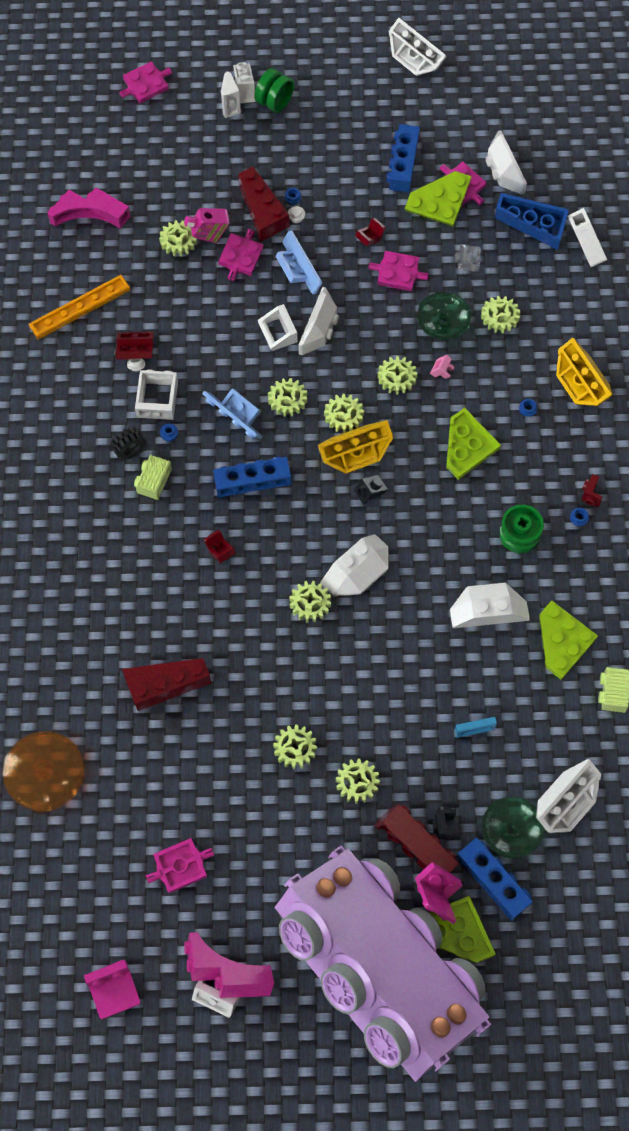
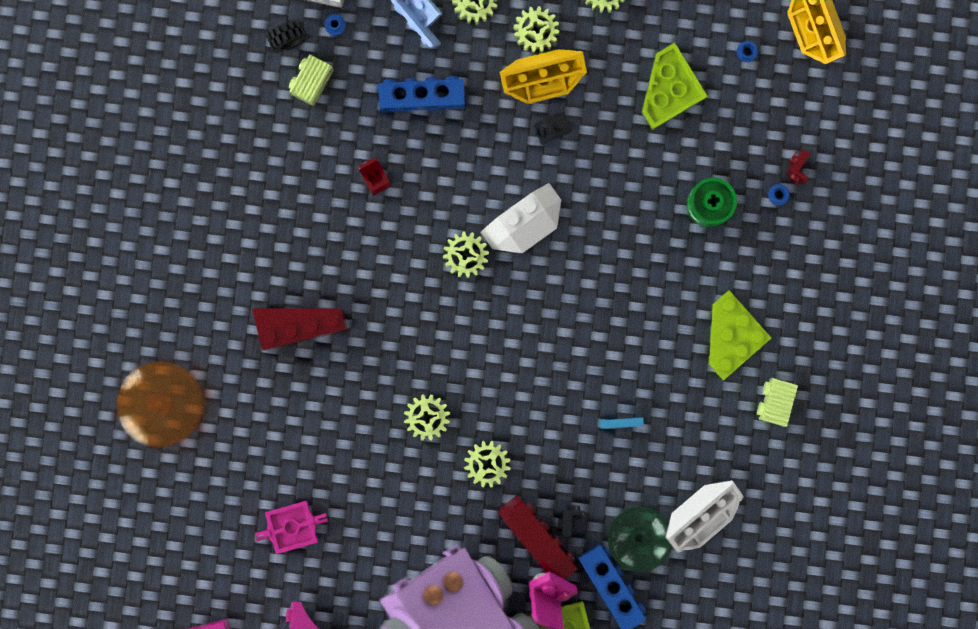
camera: 10 degrees right, 20 degrees up
white wedge [450,583,530,628] -> none

